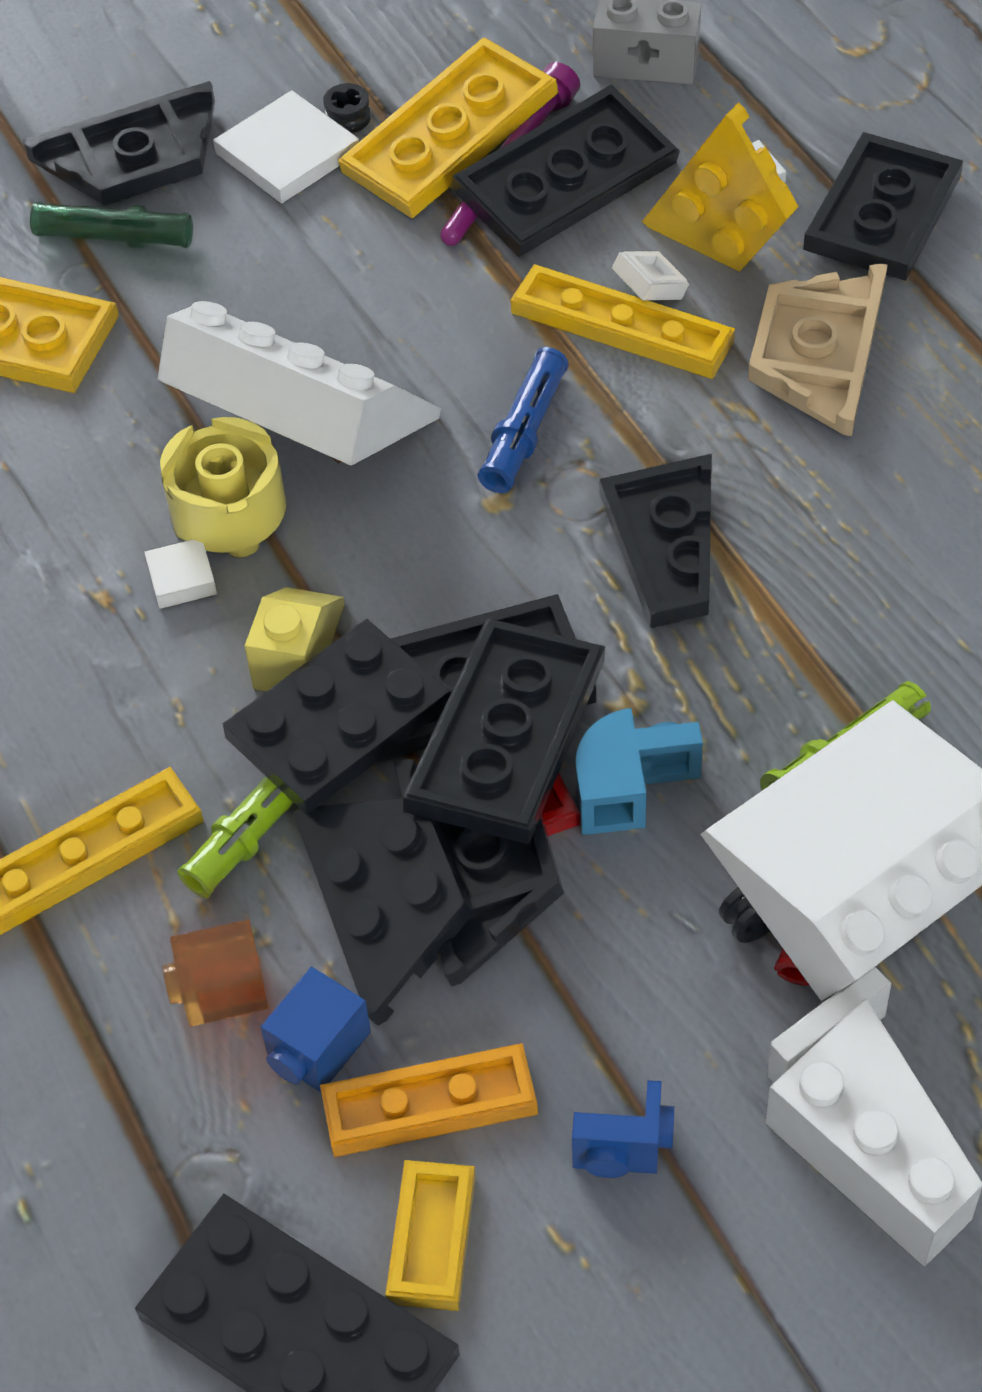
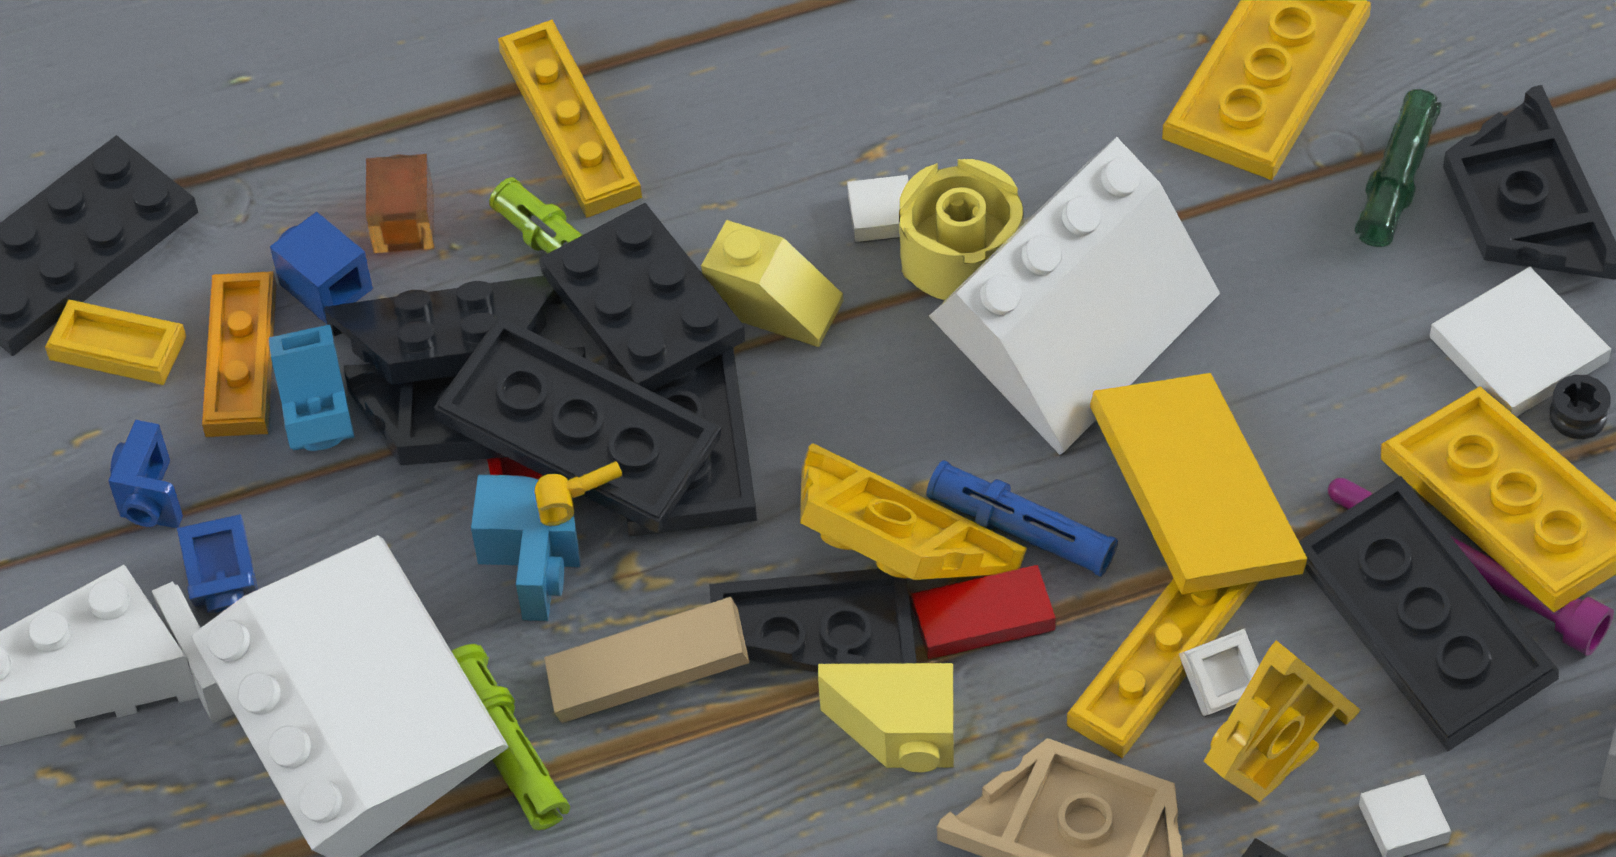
camera: 100 degrees right, 0 degrees up
none -> blue bracket [177,514,258,613]
none -> dark azure brick [268,324,355,451]
none -> yellow hand [534,461,622,526]
none -> tan tile [544,597,749,723]
none -> yellow wing [800,443,1027,580]
none -> light yellow slope [818,663,954,773]
none -> red tile [911,565,1056,660]
none -> yellow tile [1090,373,1307,594]

